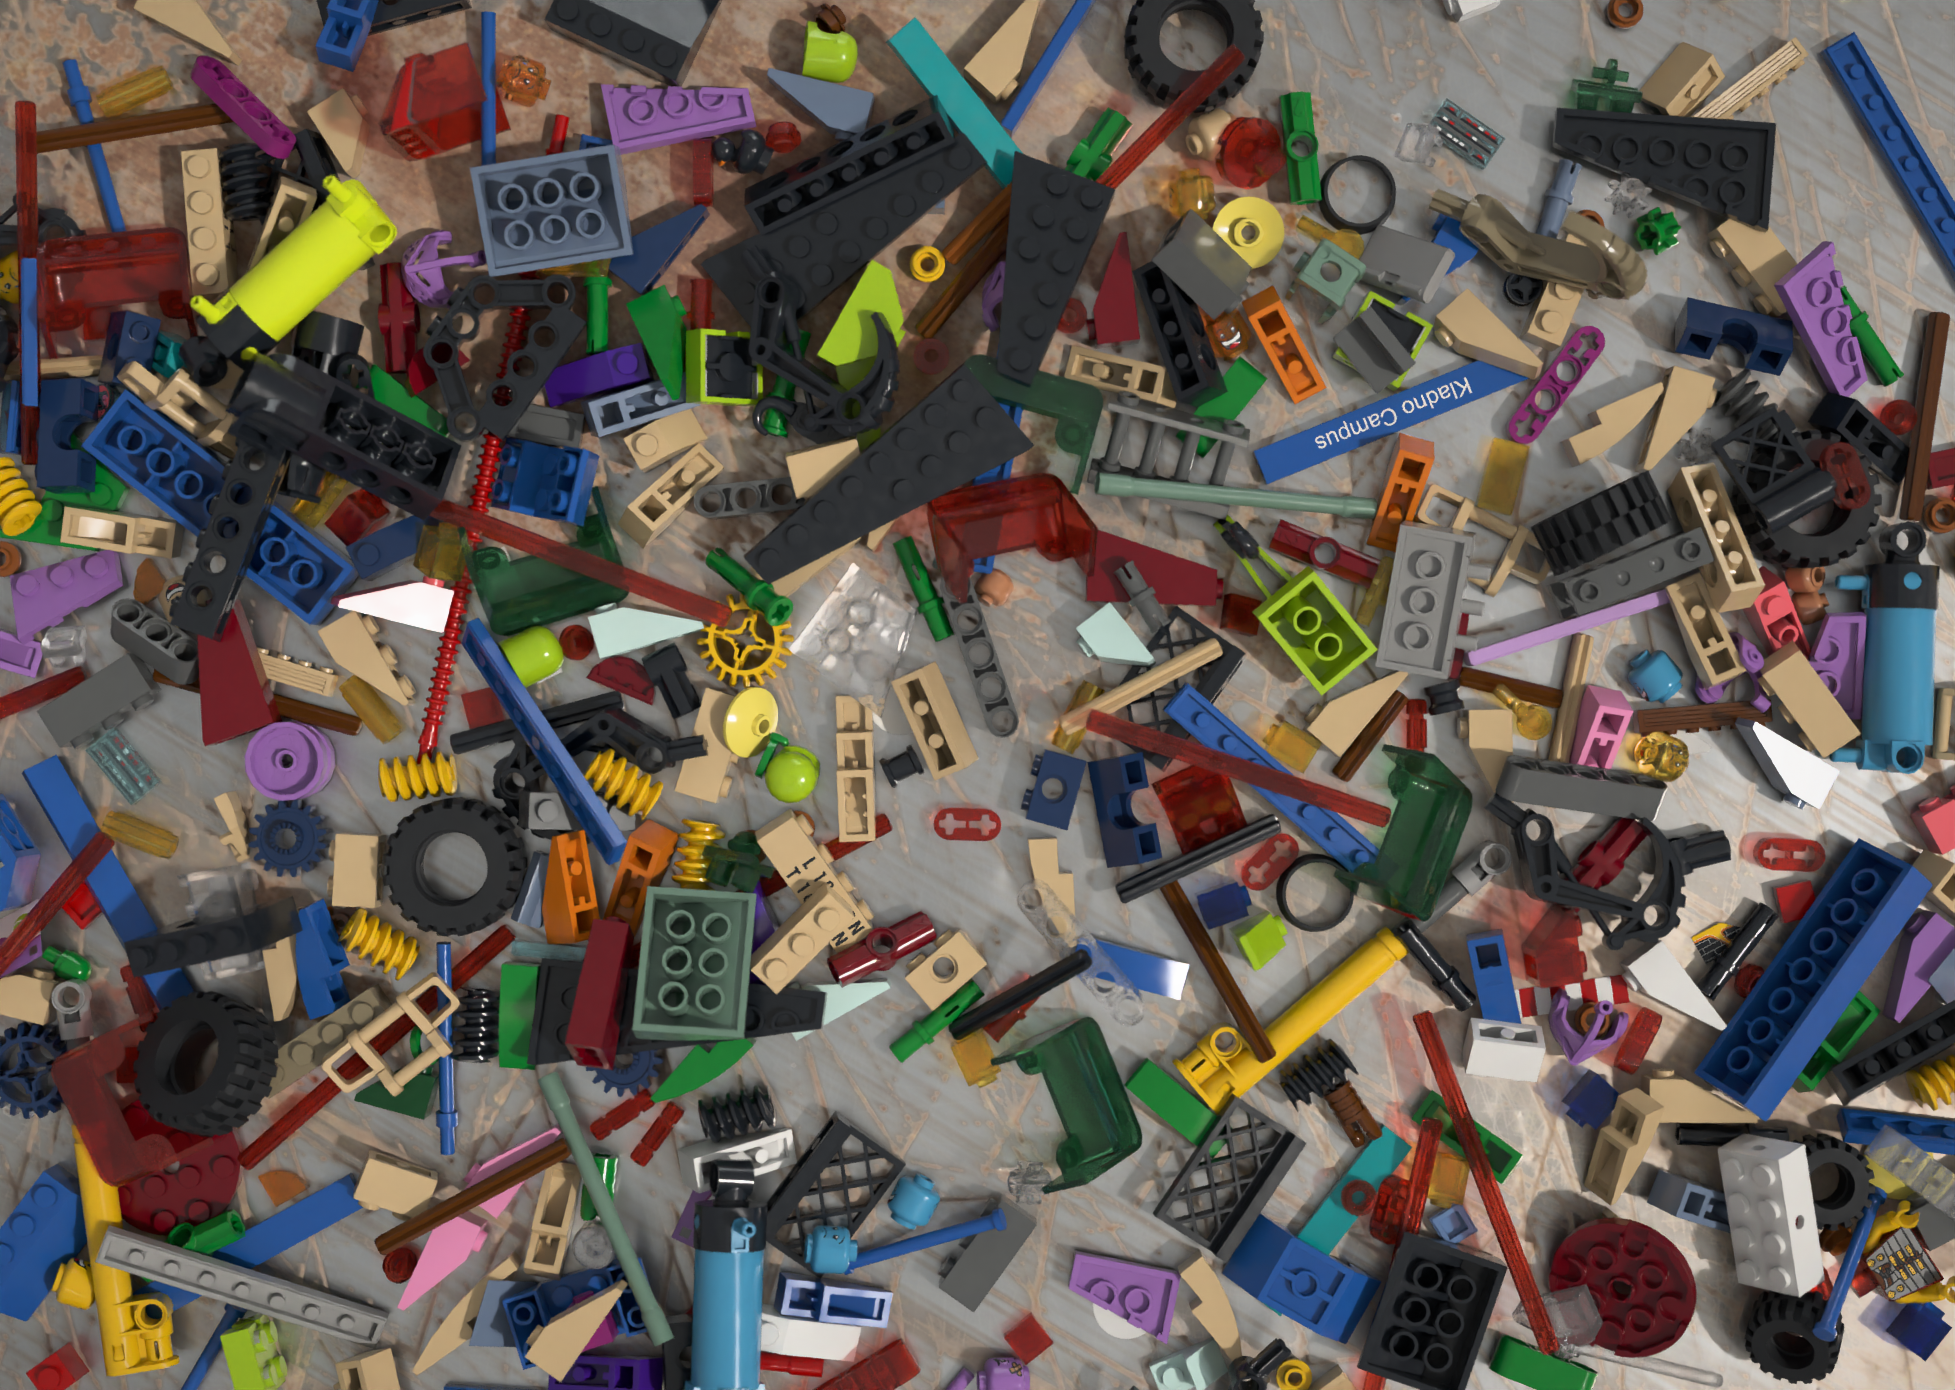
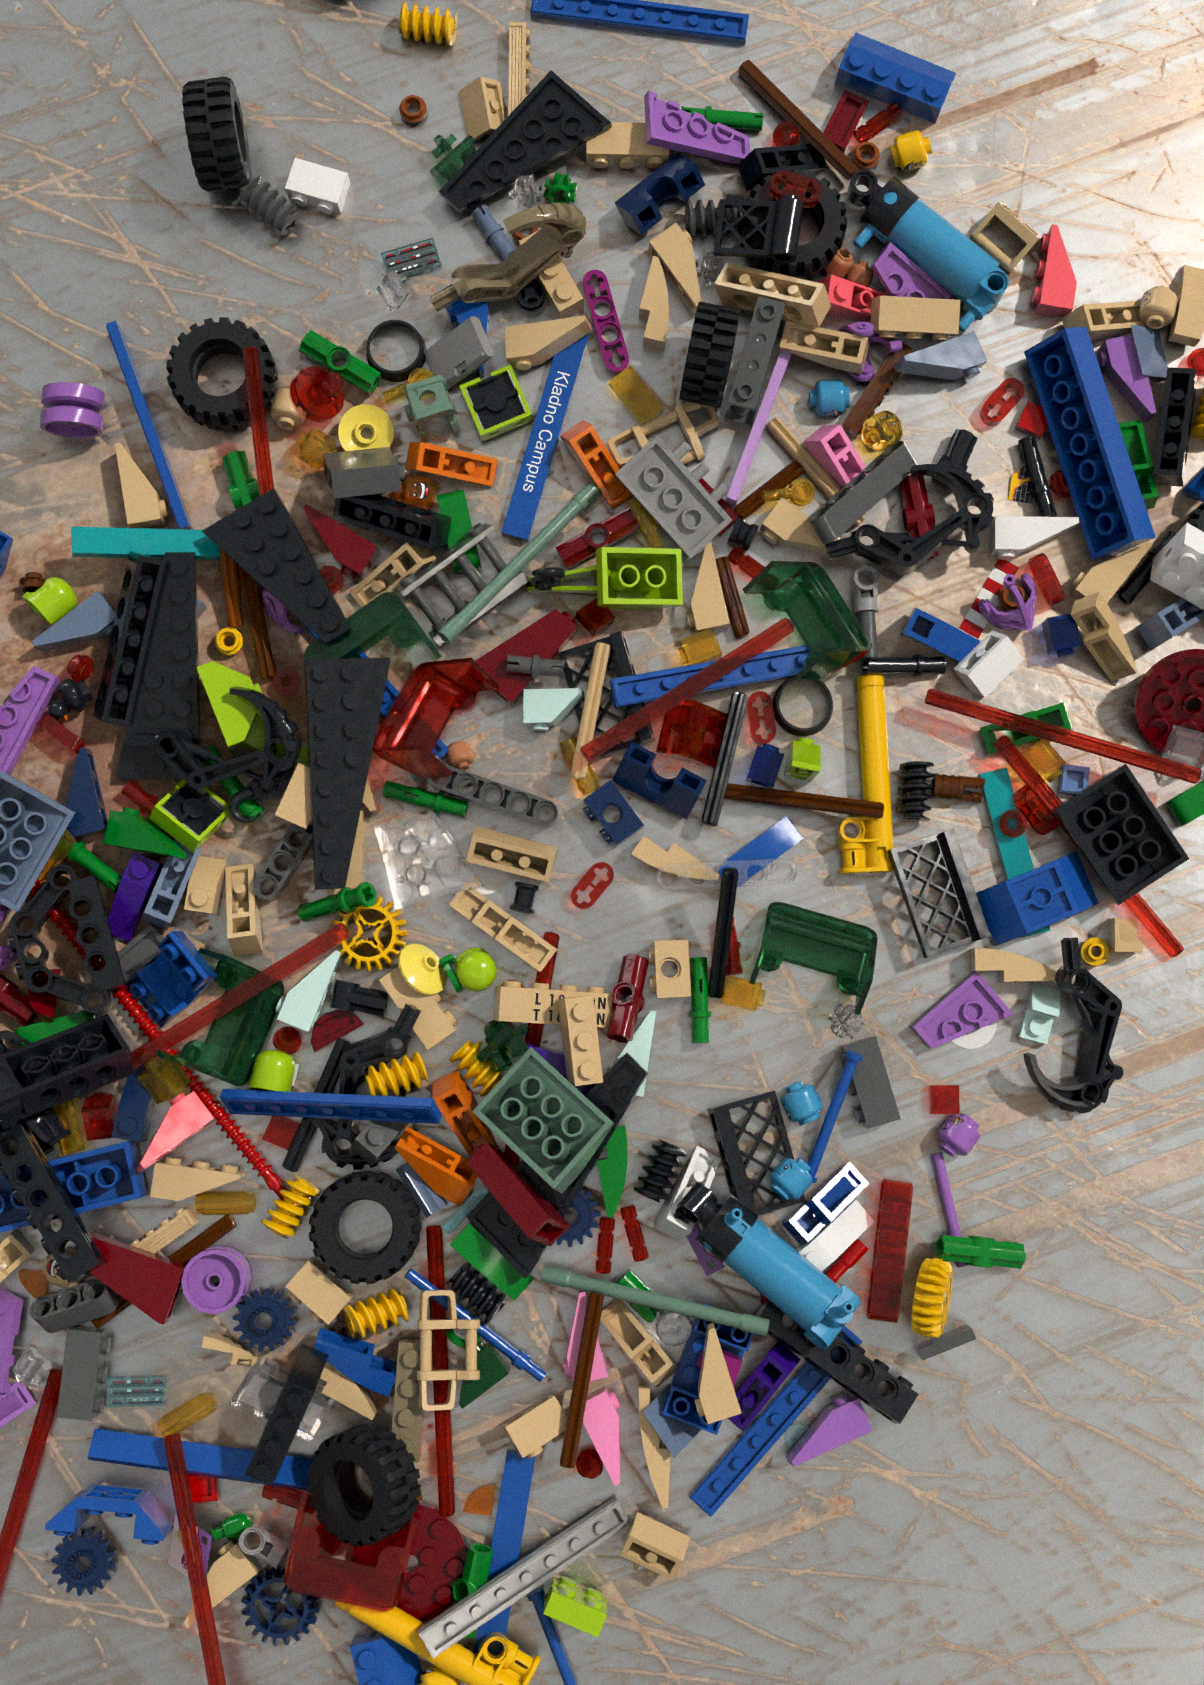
camera: 55 degrees left, 5 degrees down
green slope [1124,1057,1233,1159] -> none
dark grey panel [1333,306,1416,393] -> none
clear red slope [1521,905,1588,988] -> none

